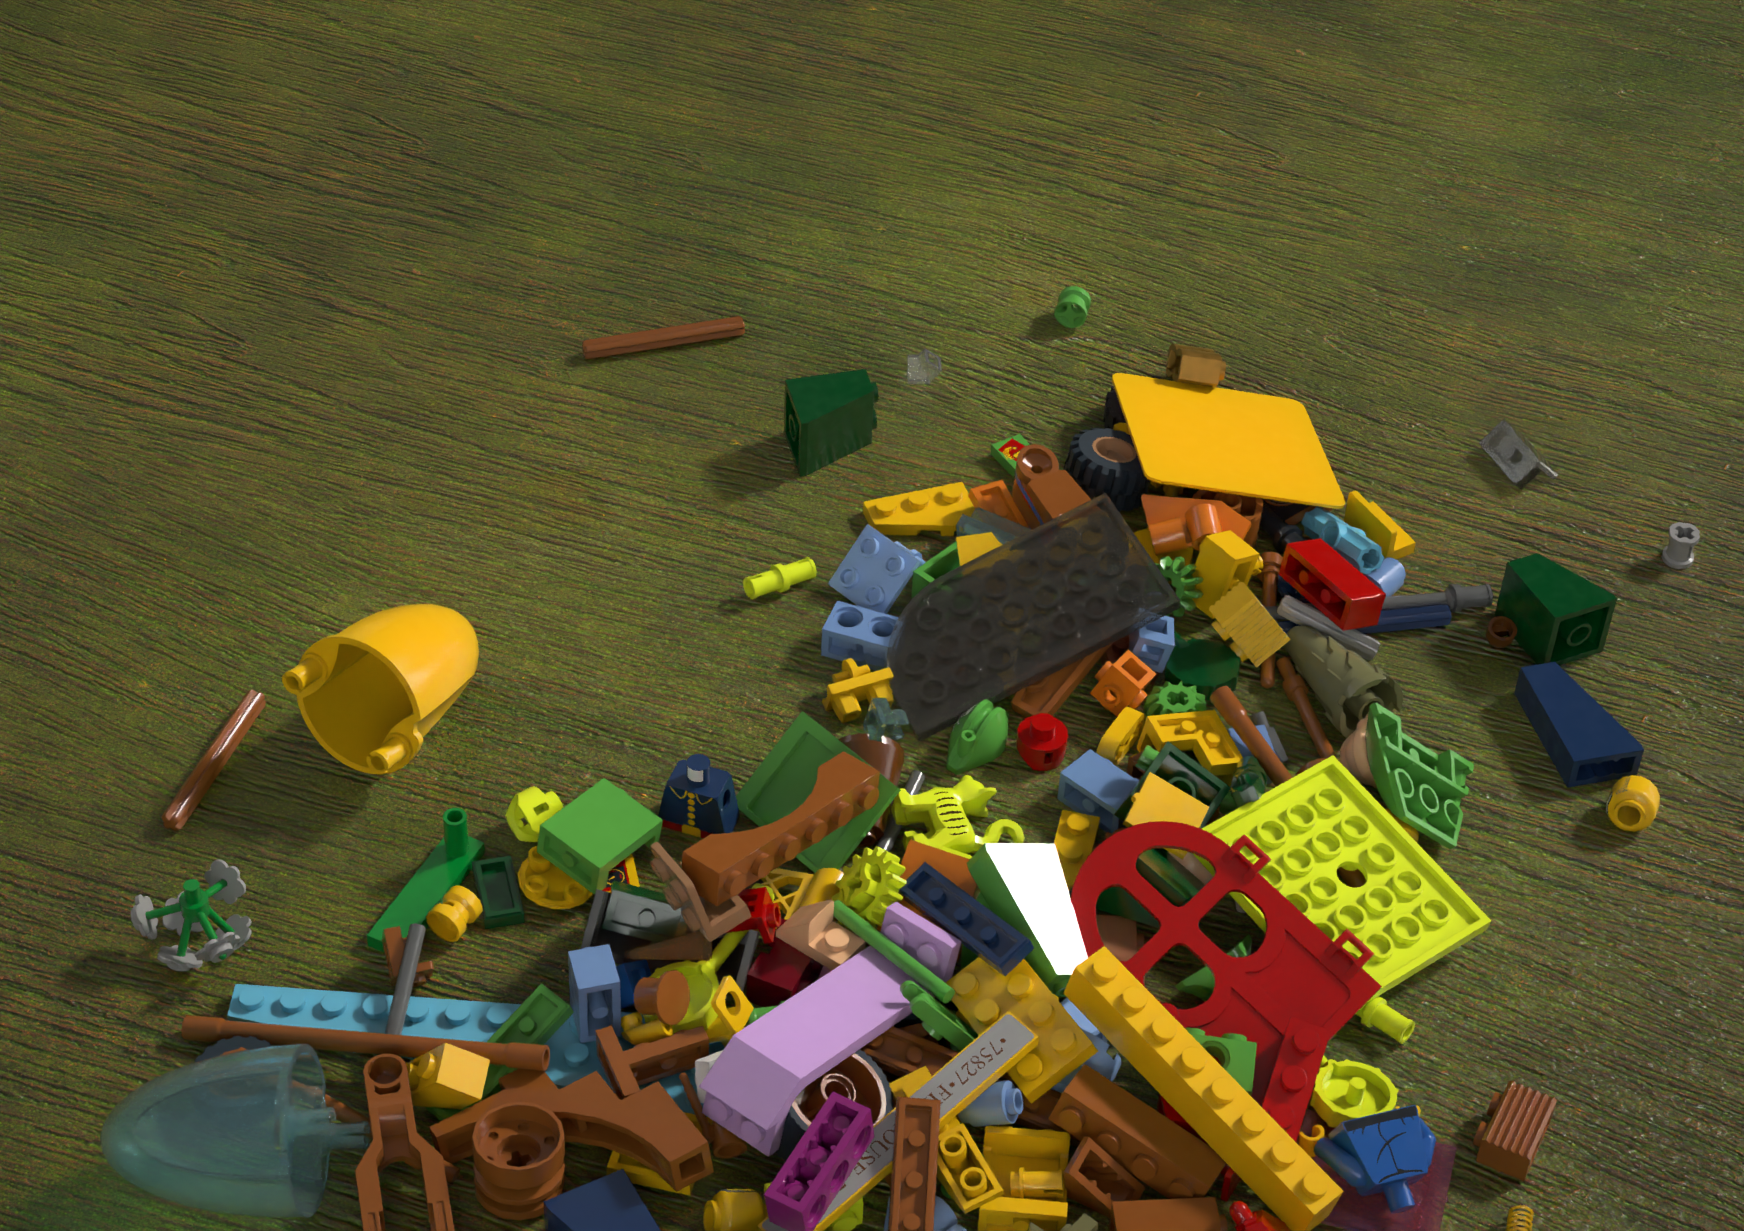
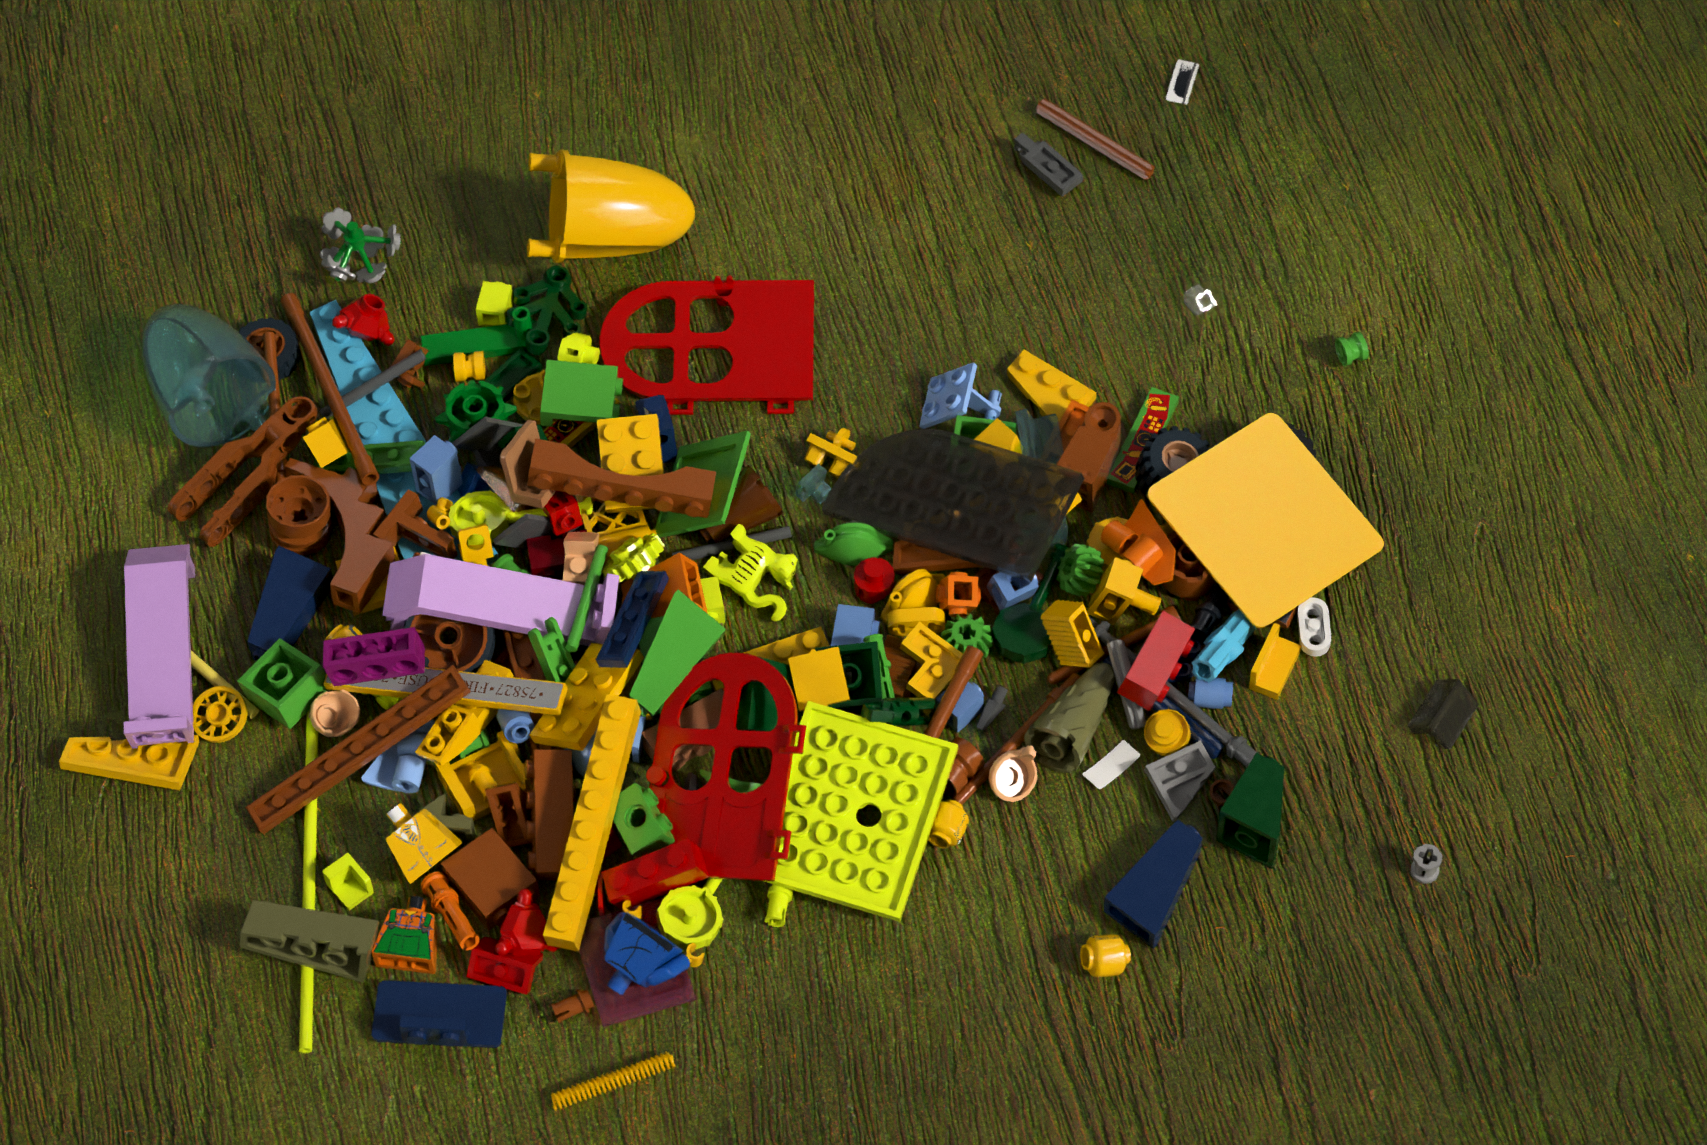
camera: 60 degrees right, 15 degrees up
dark orange axle [162,689,266,831] -> none
dark orange piece [634,970,690,1025] -> none
neon yellow pin [743,557,817,600] -> none
dark green slope [784,369,879,477] -> none
medium blue brick [821,601,907,671] -> none
pearl gold brick [1166,344,1226,387] -> none
bright green wedge [1365,702,1474,849] -> none
dark orange brick [1473,1080,1557,1181] -> none
none -> red rock [332,294,395,346]
none -> green brick [435,380,517,443]
none -> neon yellow brick [475,281,514,327]
none -> dark green plant [506,266,588,355]
none -> yellow brick [597,414,664,514]
none -> red door [600,276,814,415]
none -> yellow hat [880,569,946,625]
none -> dark grey hinge [1014,132,1083,197]
none -> white sticker [1083,740,1140,789]
none -> yellow plate [1144,709,1191,756]
none -> light grey wing [1144,741,1215,822]
none -> sticker [1166,60,1199,104]
none -> white plate [1297,597,1331,657]

